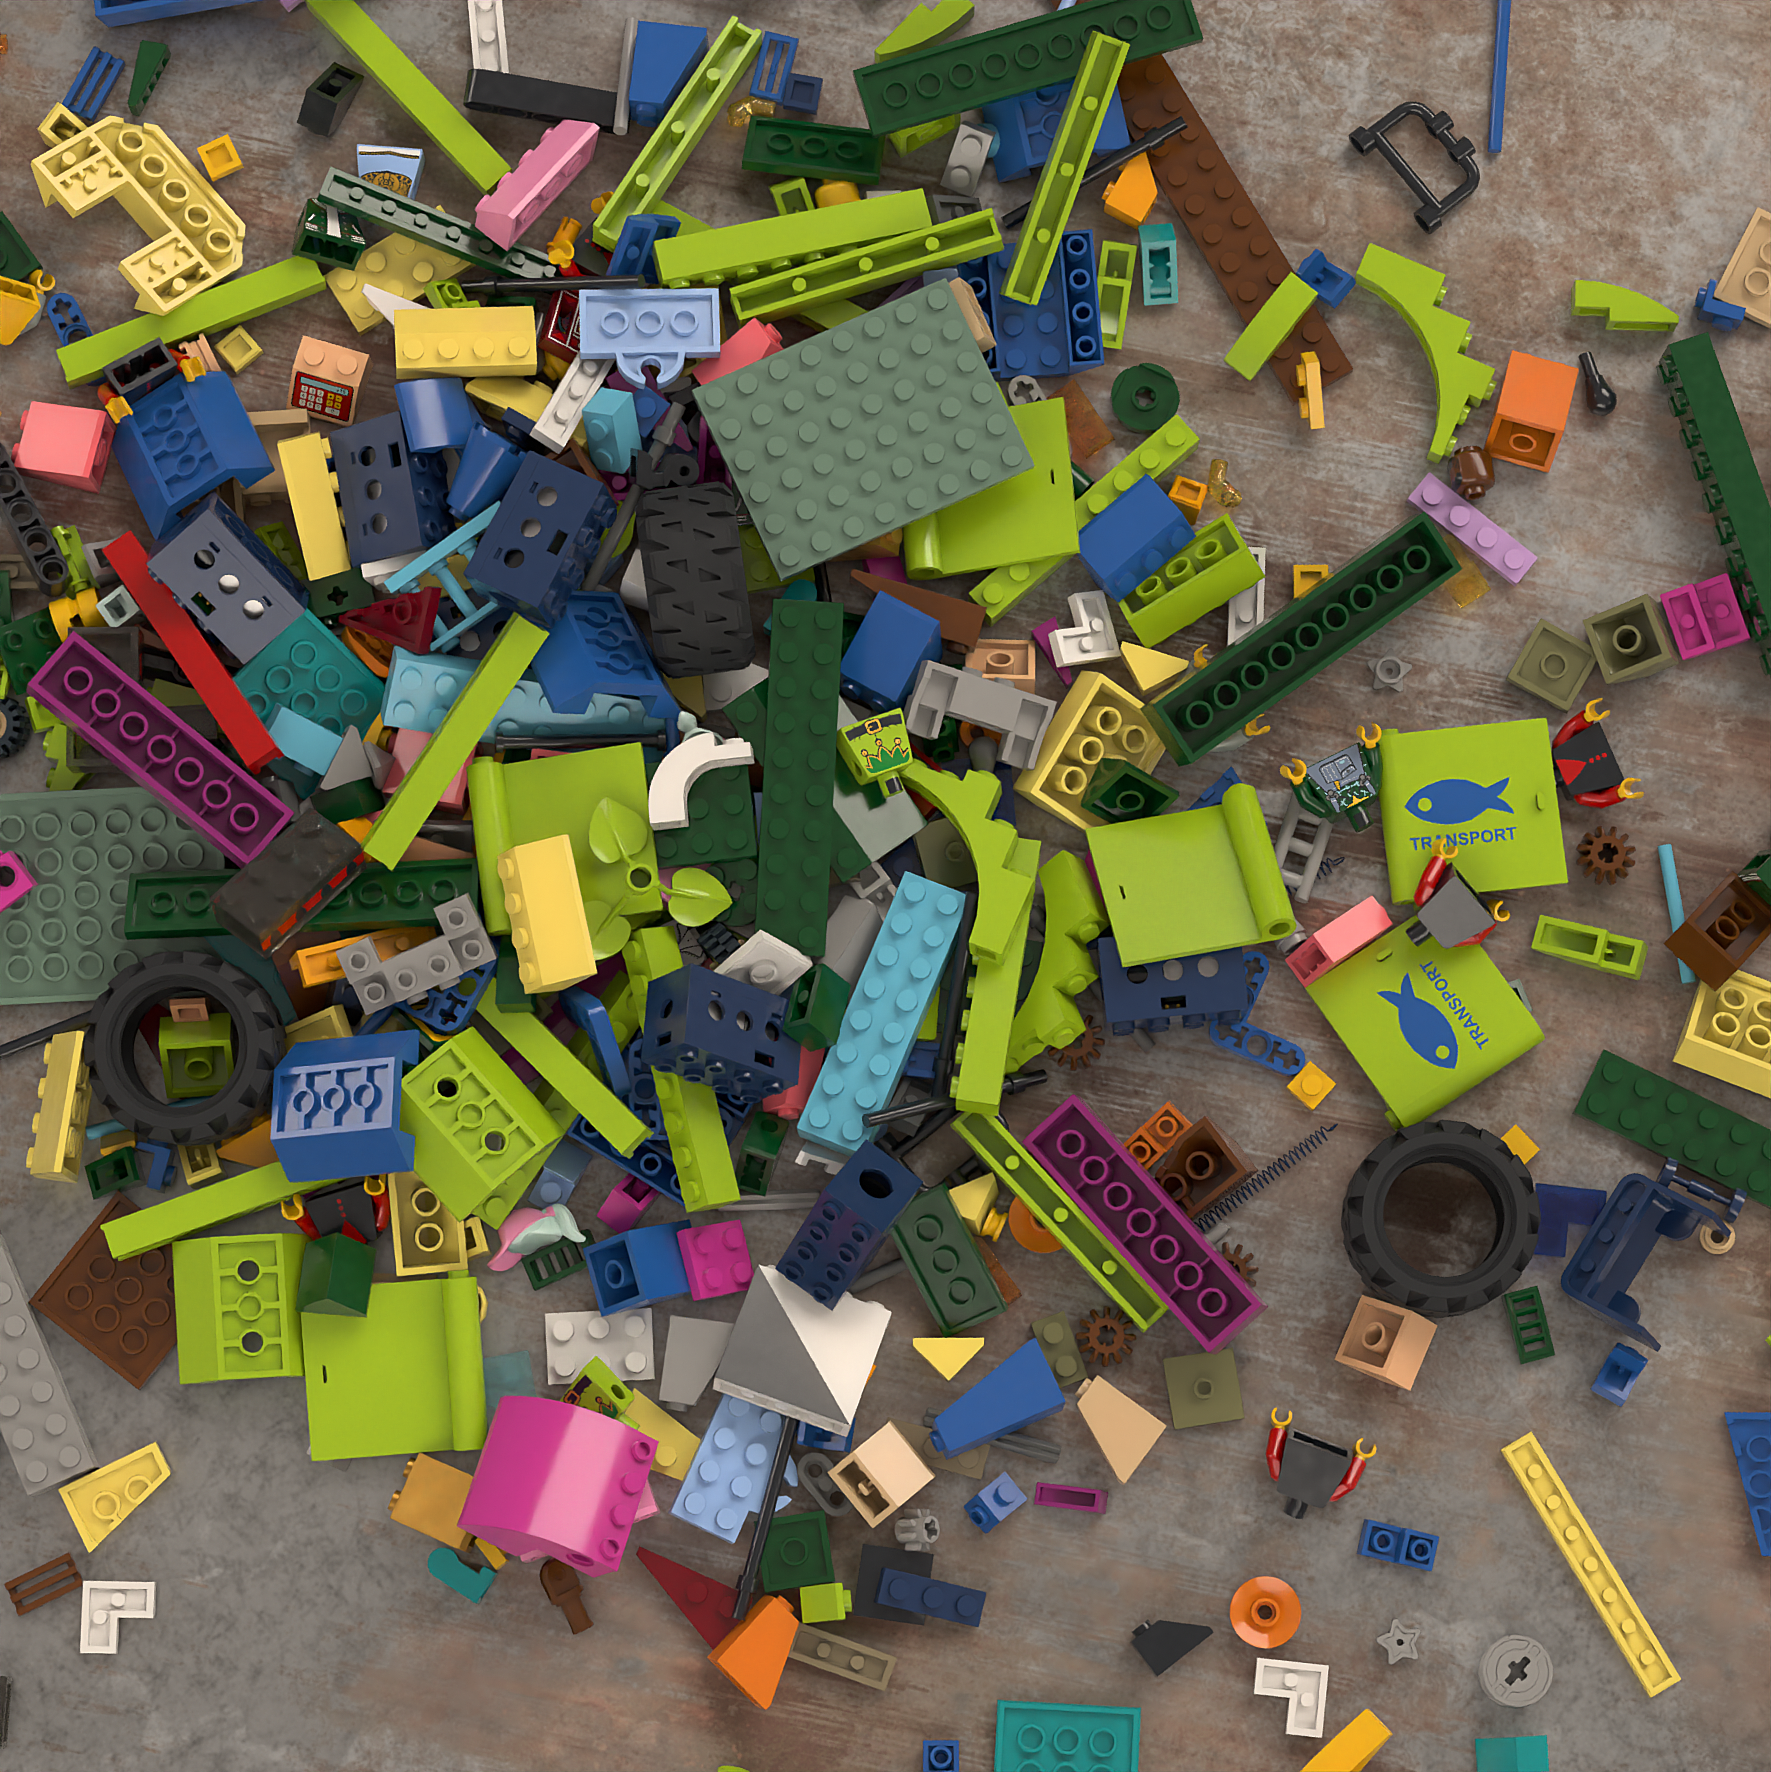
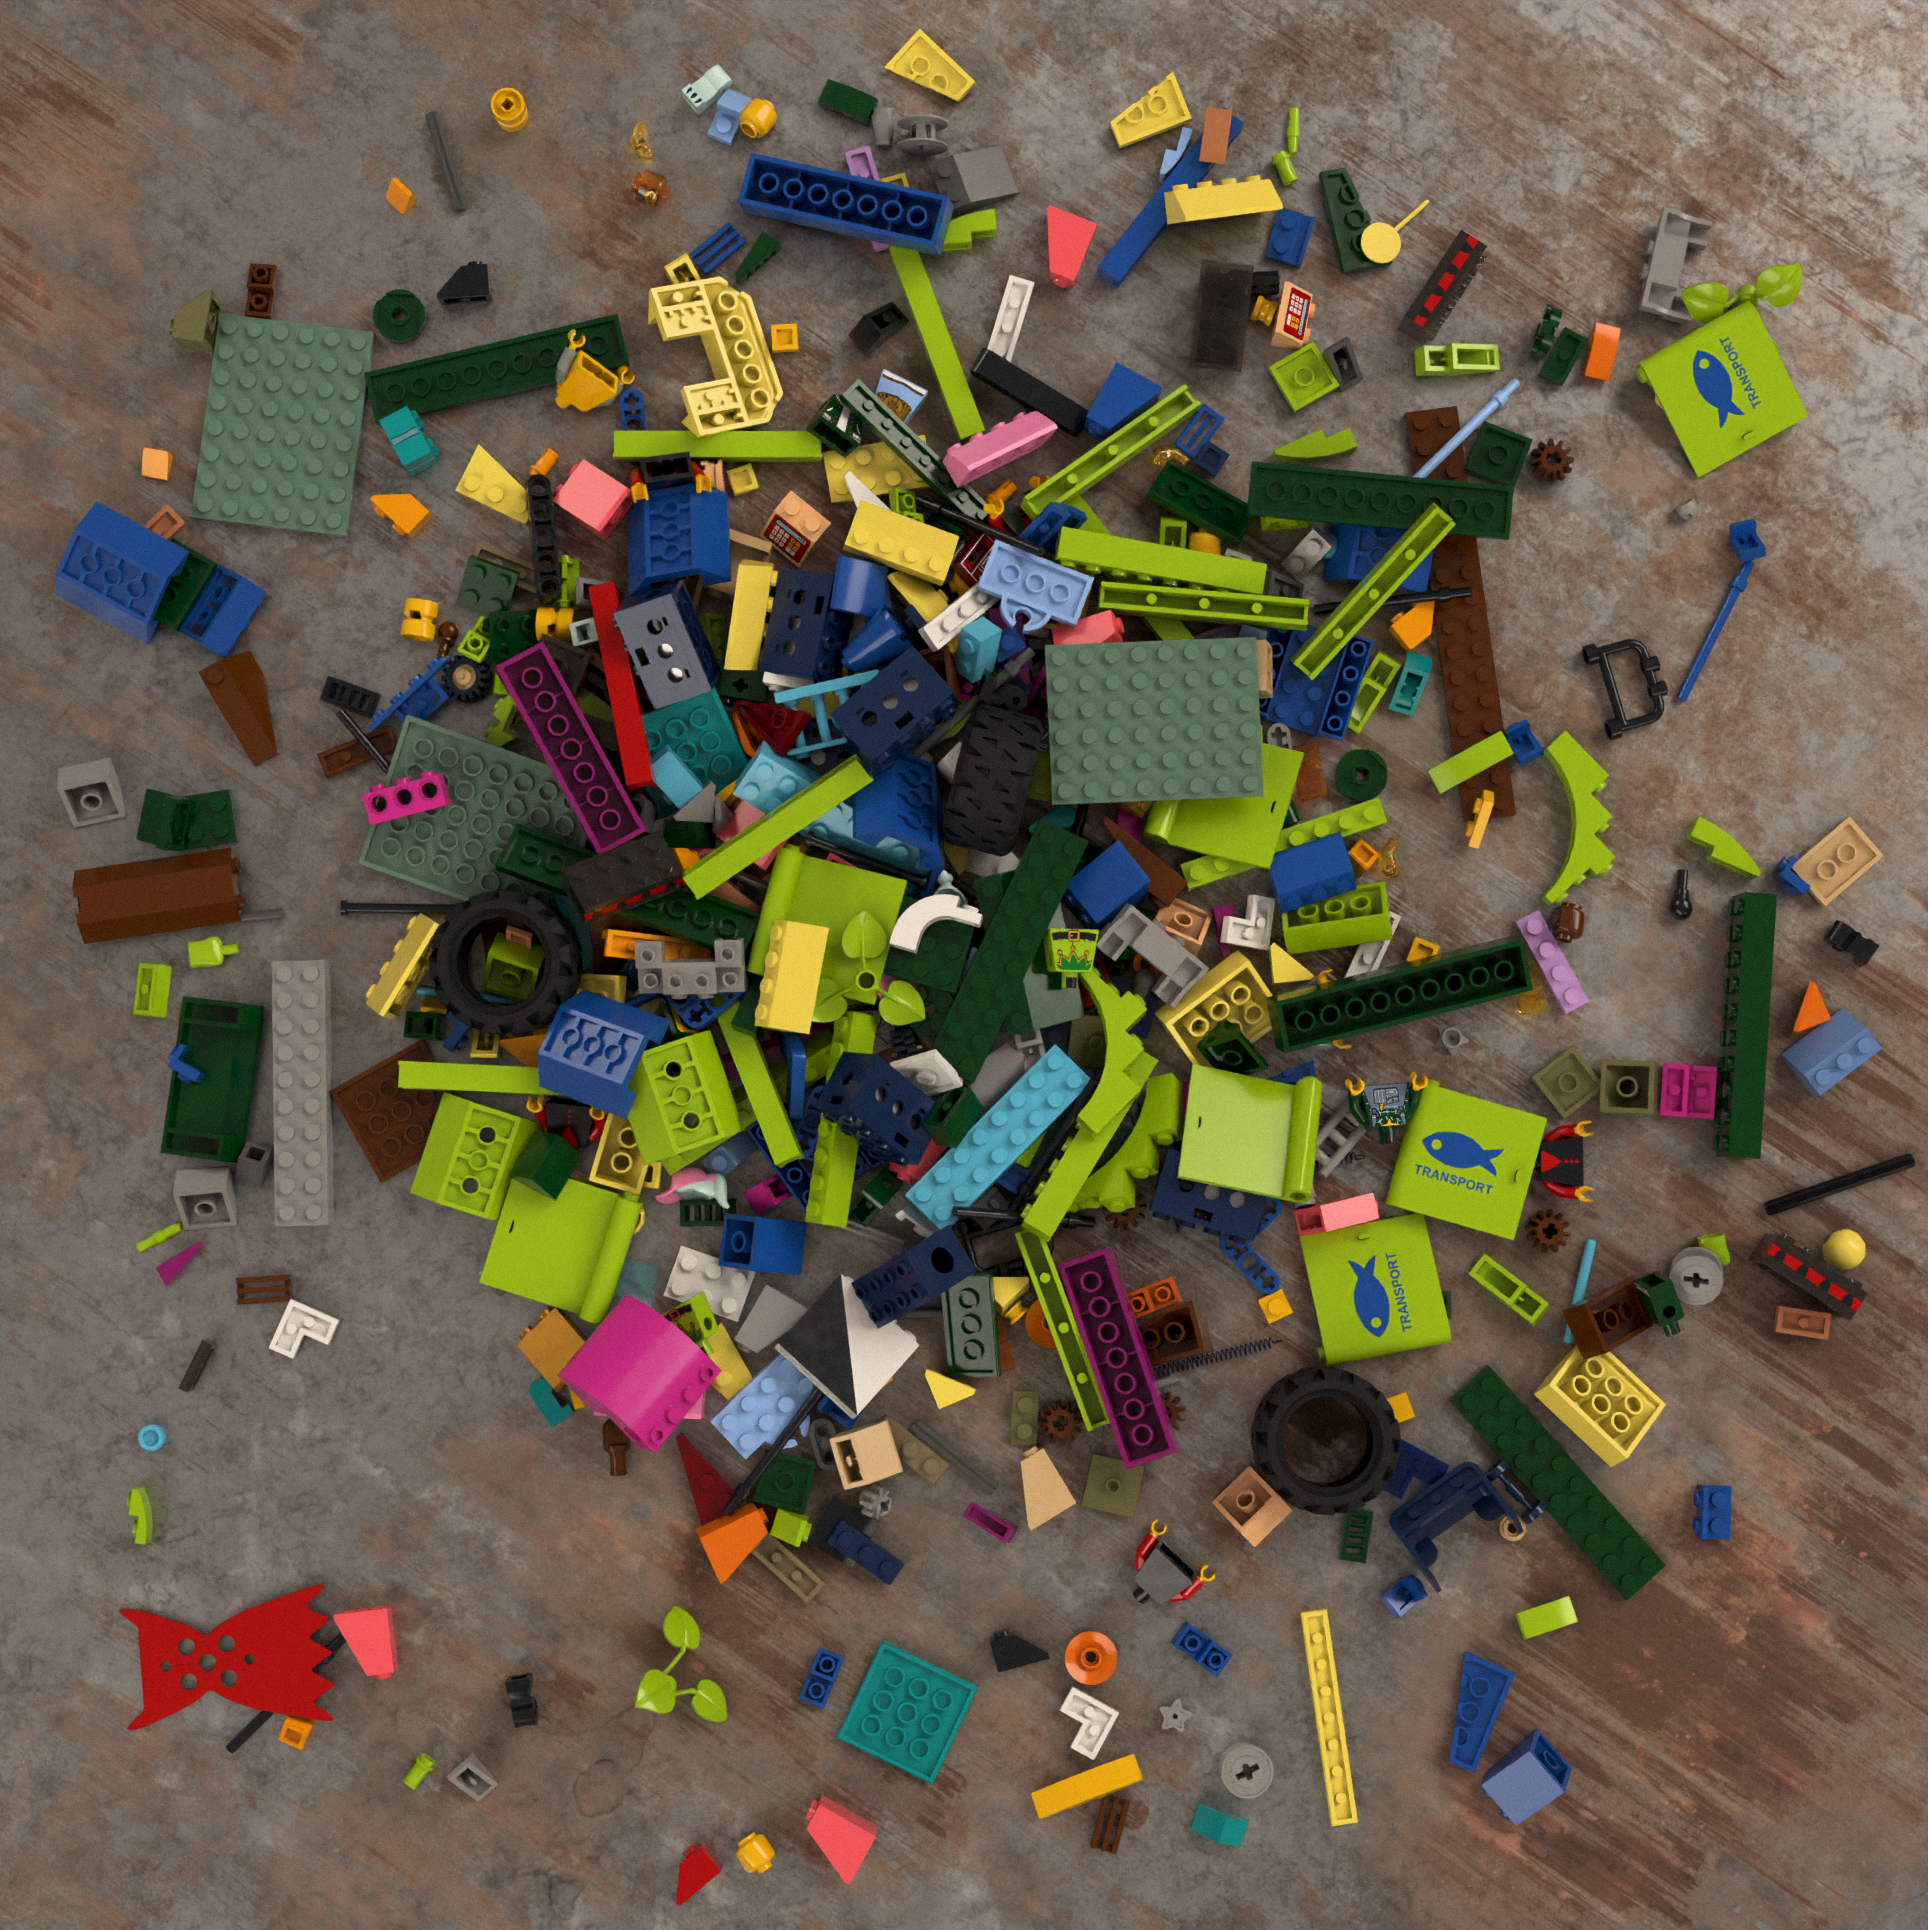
camera: 15 degrees right, 5 degrees up
light yellow wing [58,1441,172,1553] -> none
light grey bar [613,17,639,135] -> none
dark pink plate [676,1219,754,1301] -> none
blue slope [929,1338,1066,1460] -> none
bracket [964,1472,1027,1533] -> none
torso [1406,838,1510,949] -> none
orange slope [1483,350,1579,473] -> none

